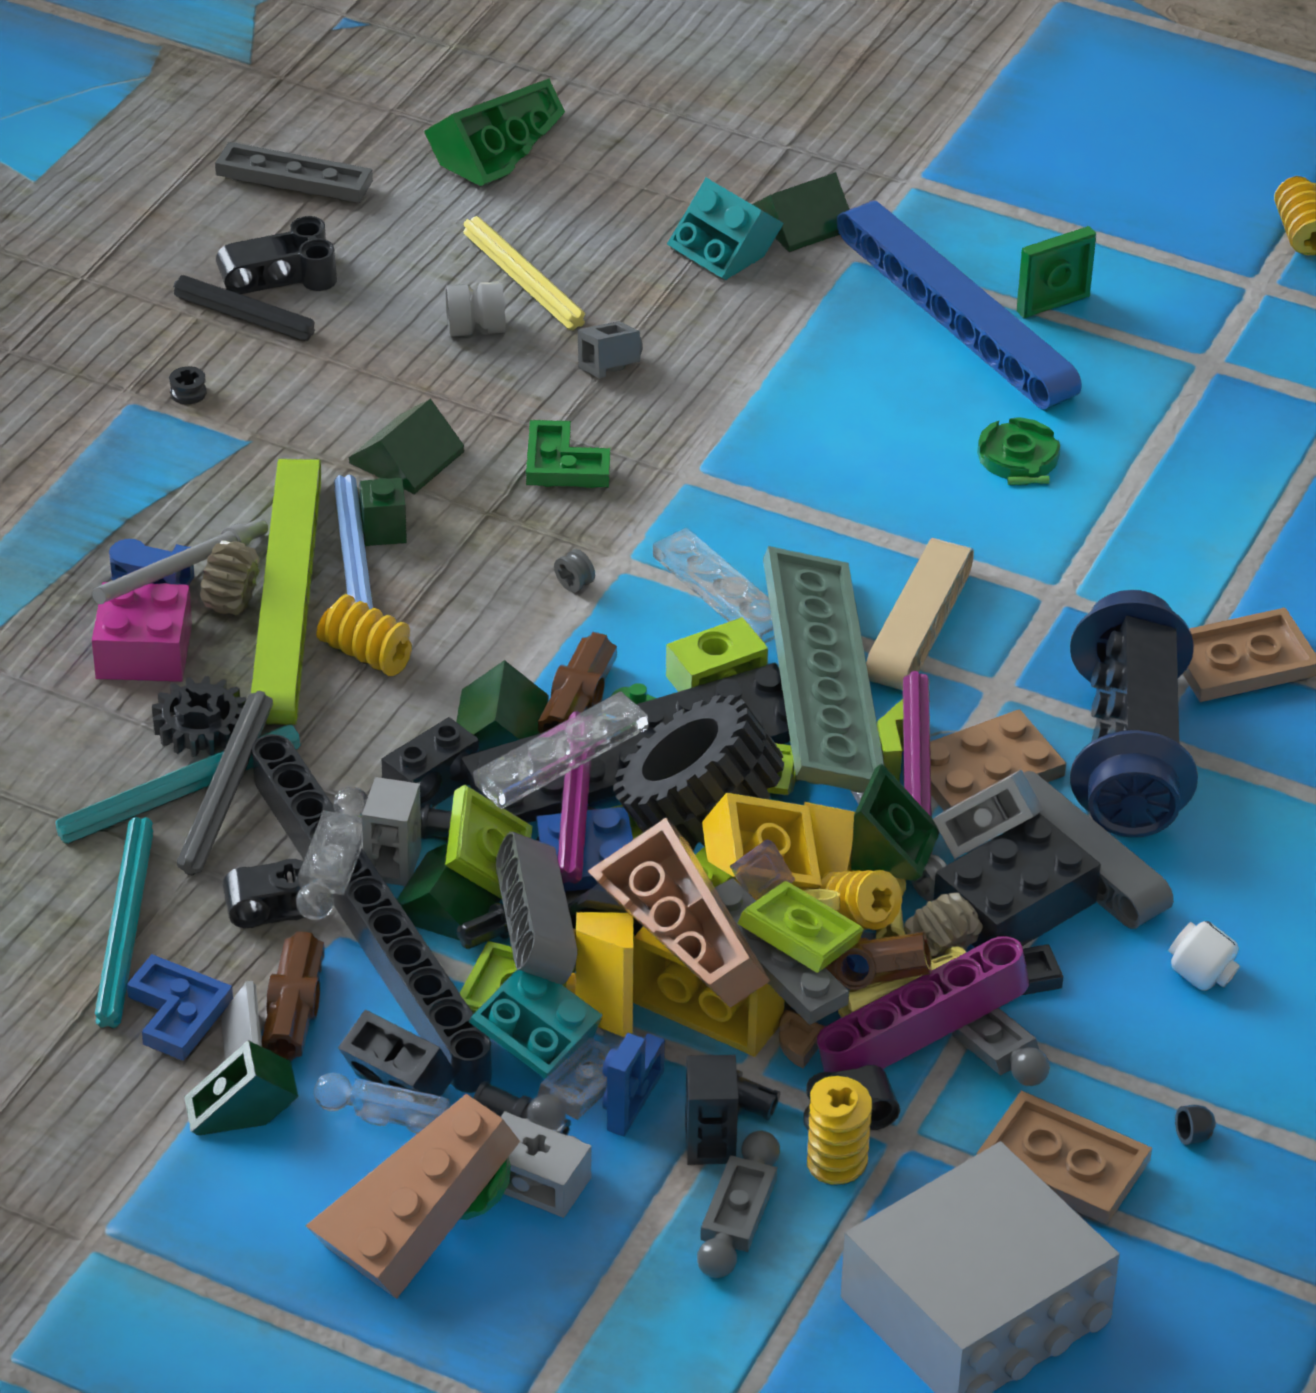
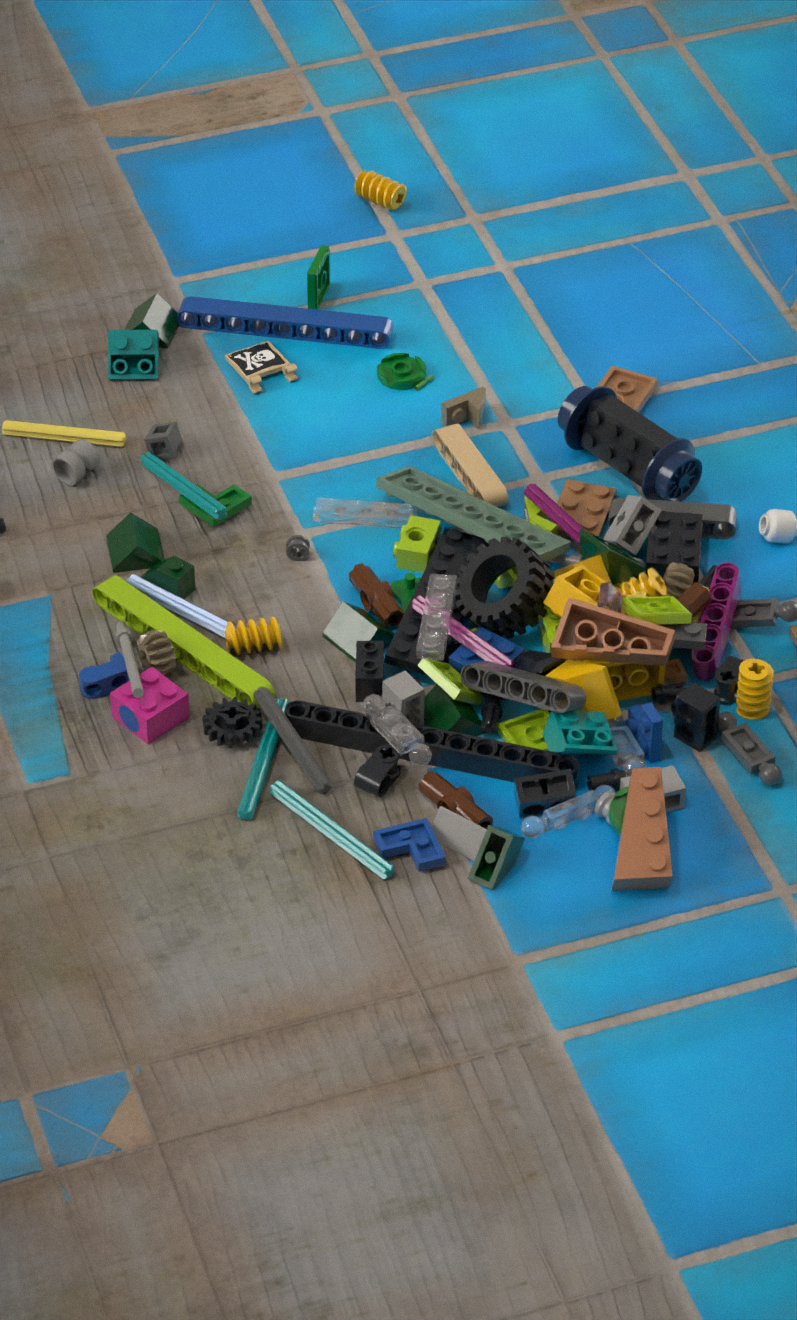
camera: 45 degrees left, 0 degrees up
none -> teal axle [140,452,227,520]
none -> flag [225,341,298,394]
none -> dark tan slope [441,386,486,429]
none -> black pin [651,682,687,705]

